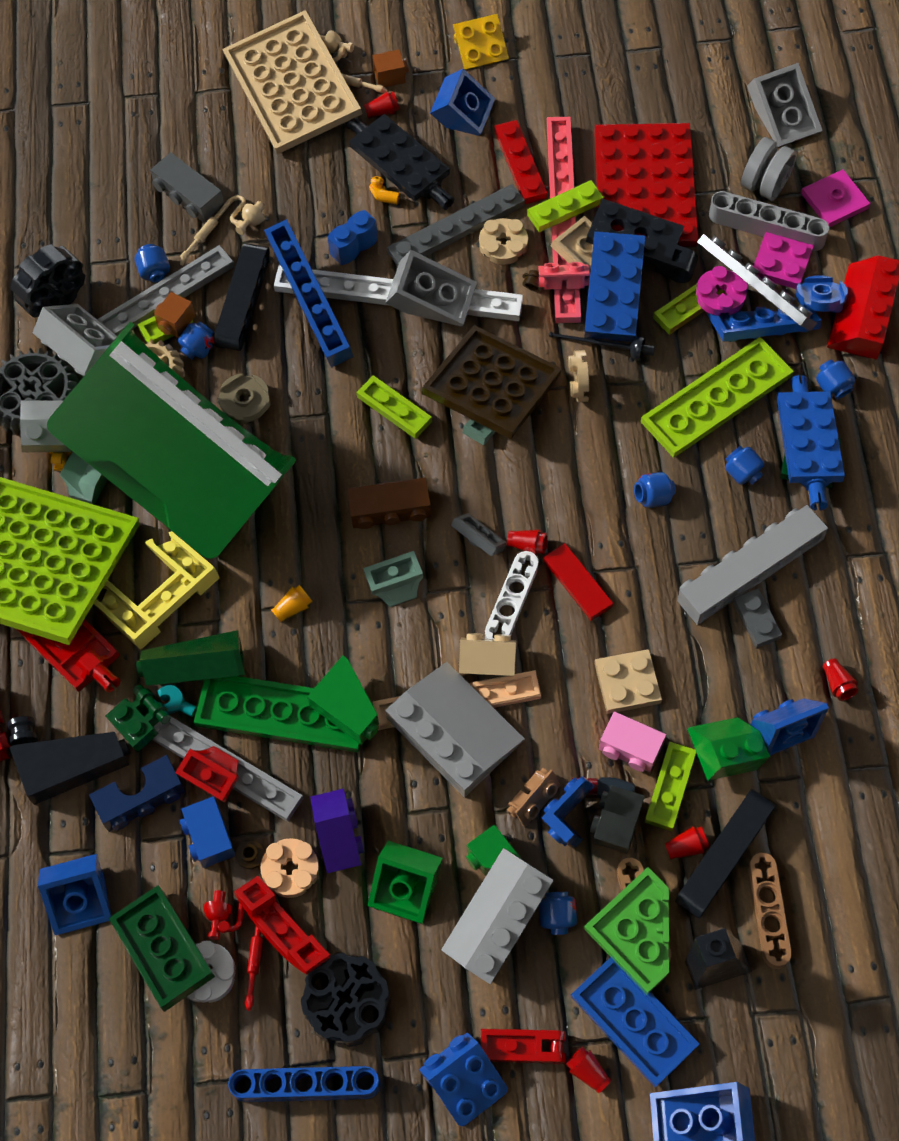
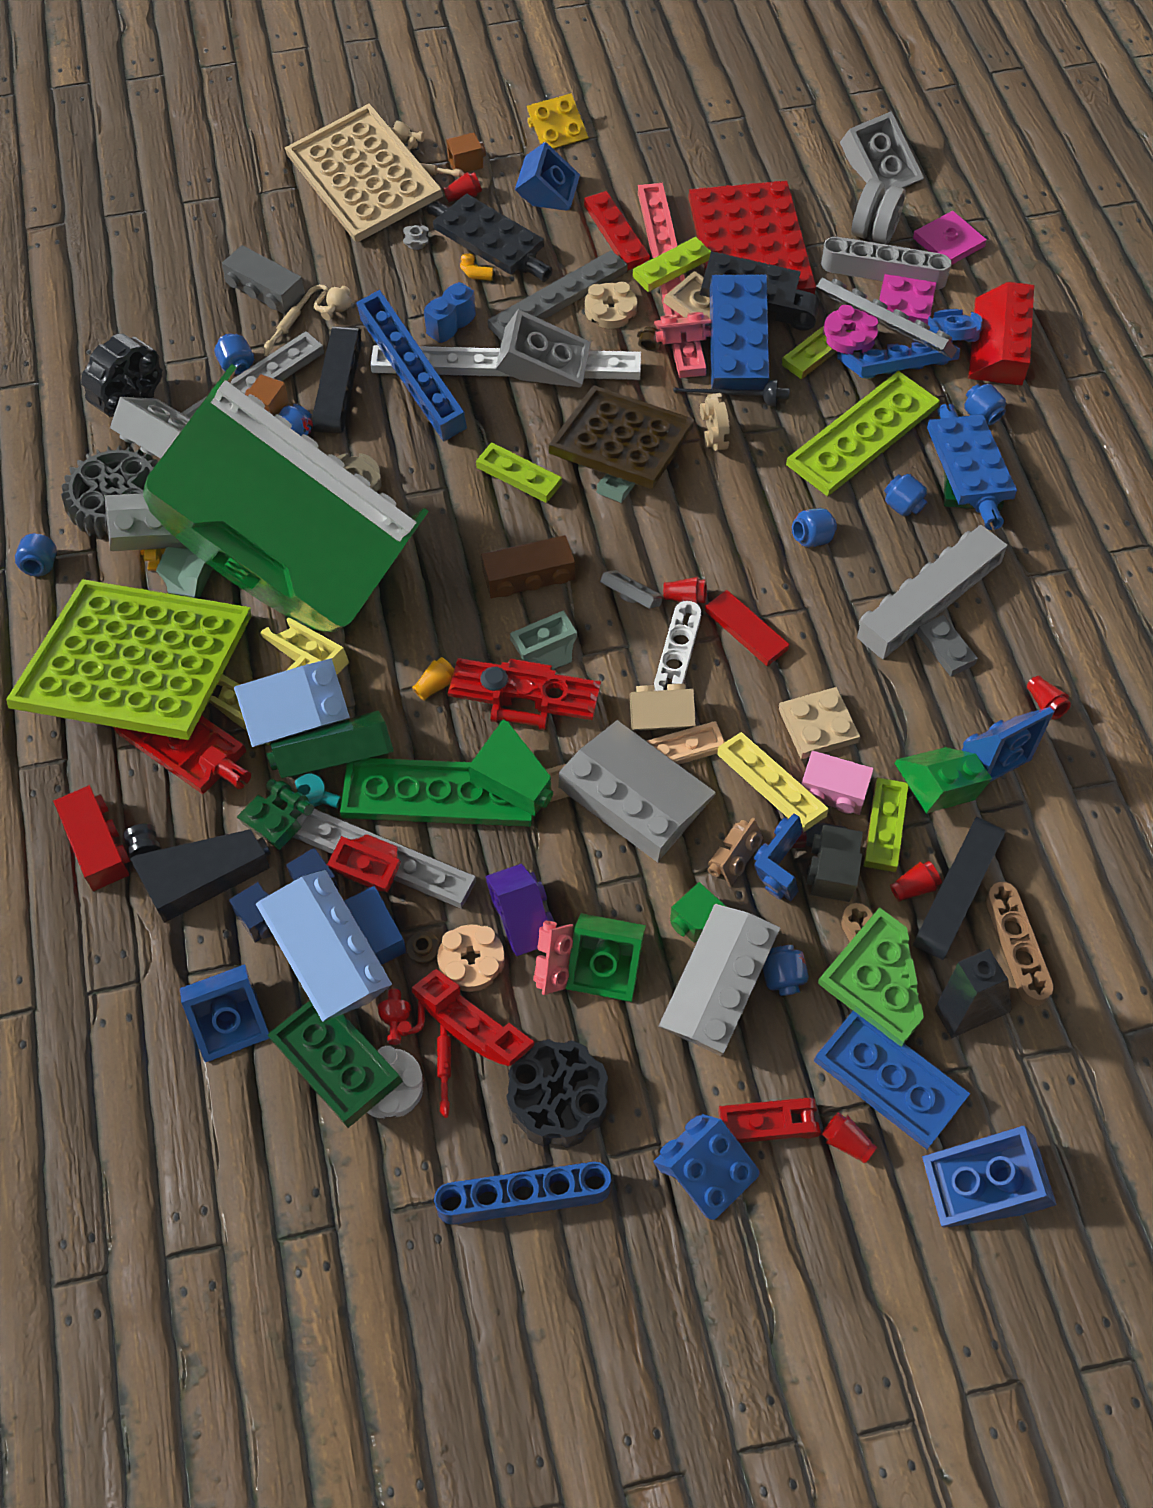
camera: 10 degrees left, 5 degrees down
none -> light blue slope [234,658,350,747]
none -> light blue slope [256,870,392,1022]
none -> light grey plate [403,225,429,250]
none -> red piece [448,658,601,731]
none -> coral hinge [533,921,574,995]
none -> light yellow plate [717,732,829,832]

